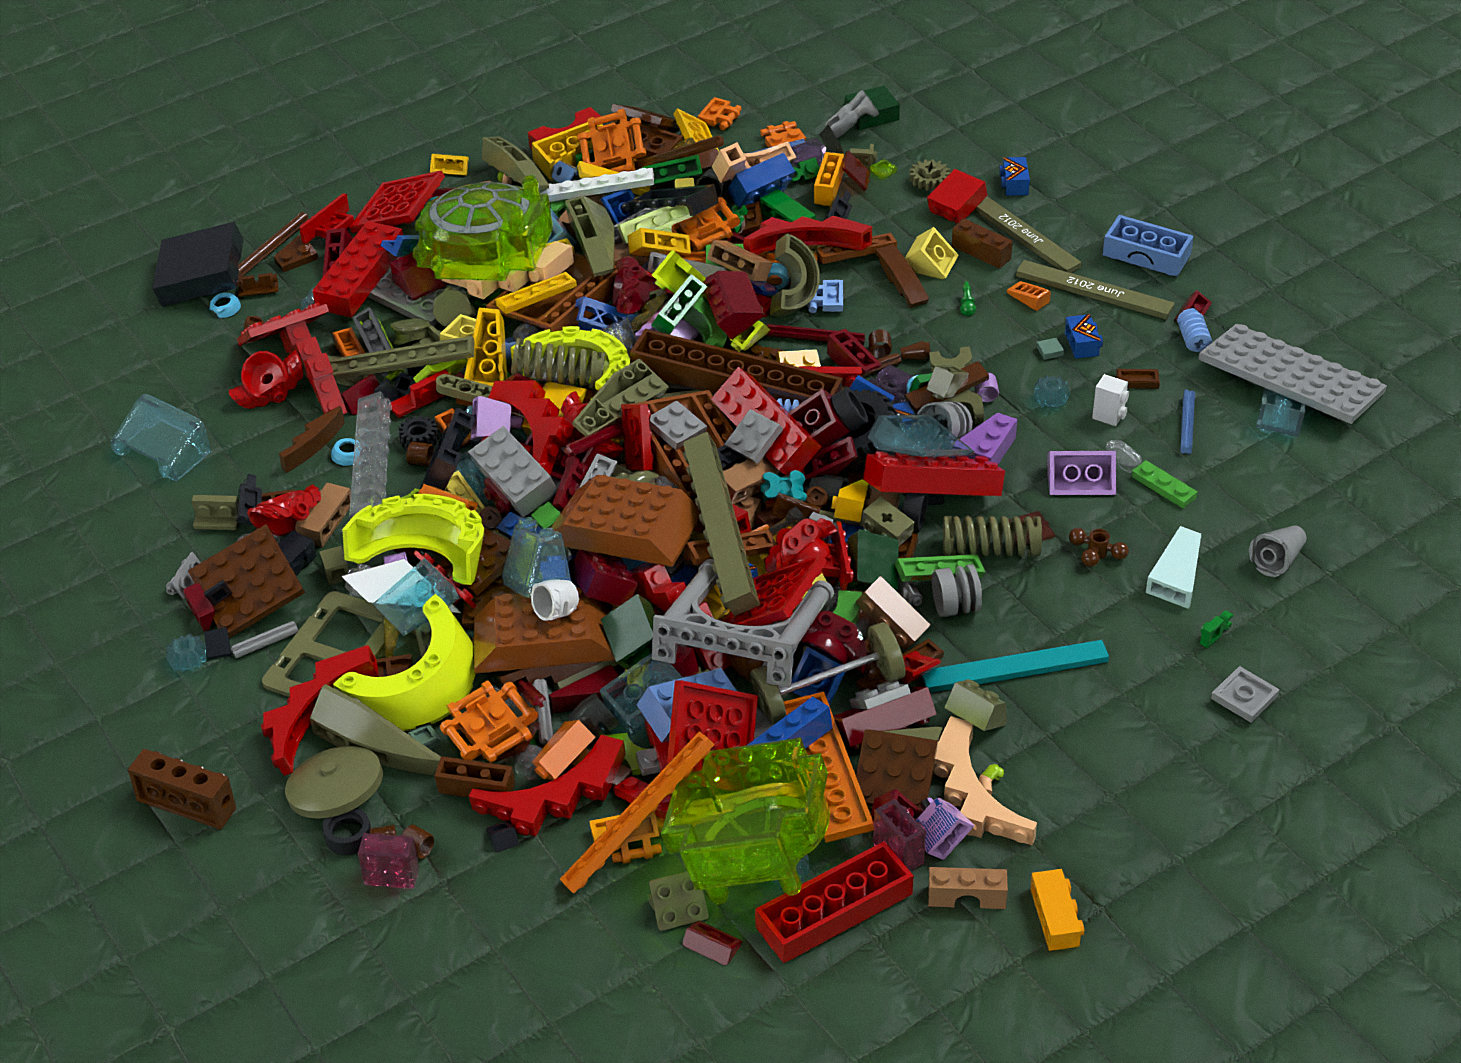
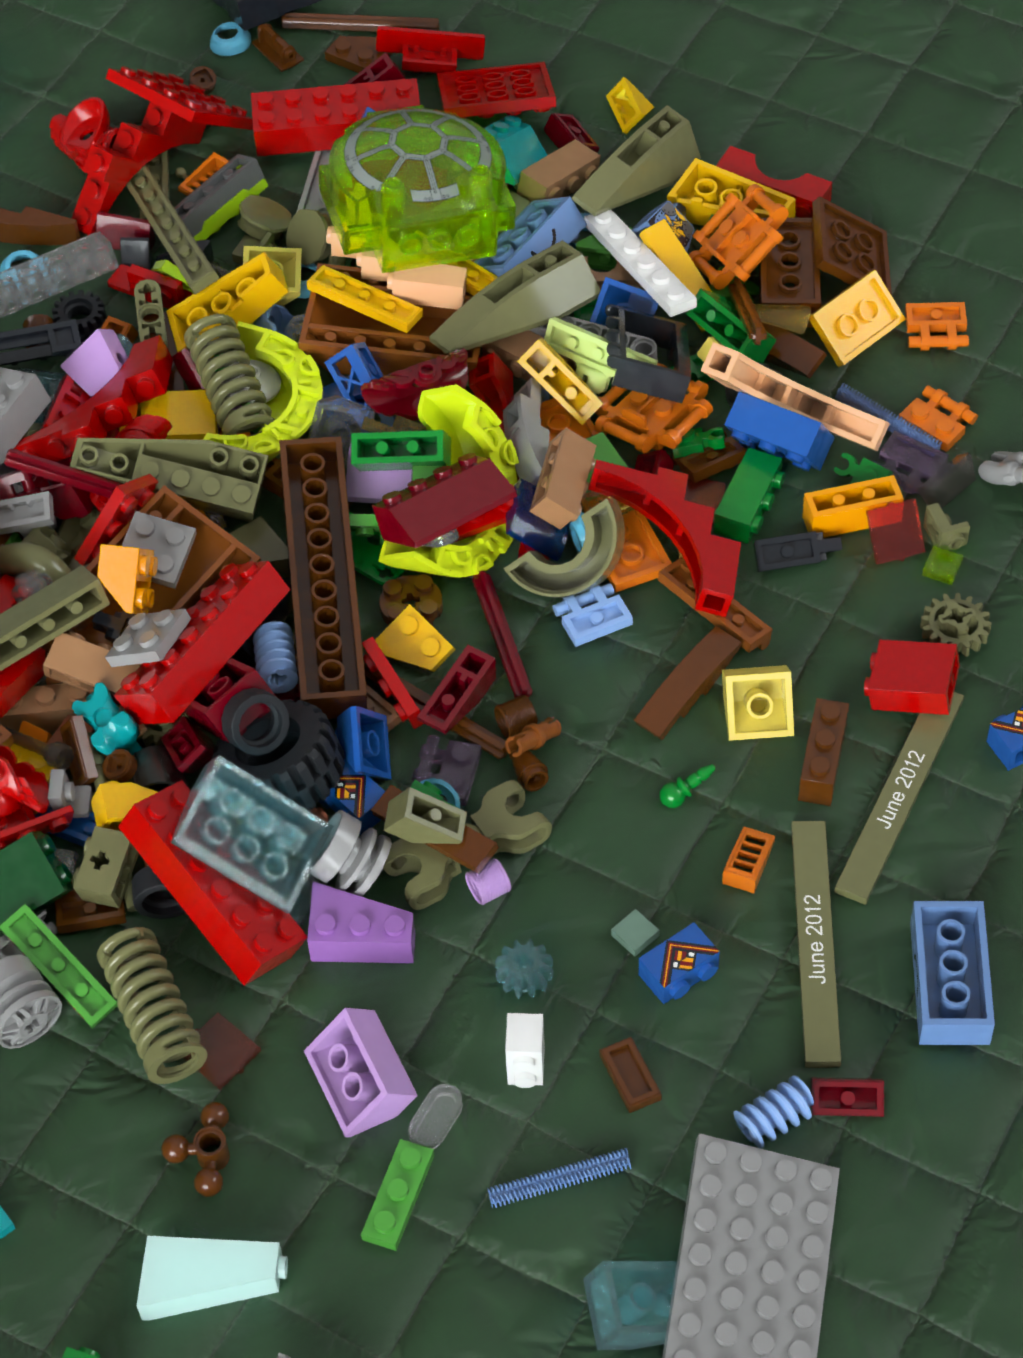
camera: 65 degrees right, 10 degrees up
none -> light orange slope [97,544,158,614]
none -> dark orange pin [505,717,562,757]

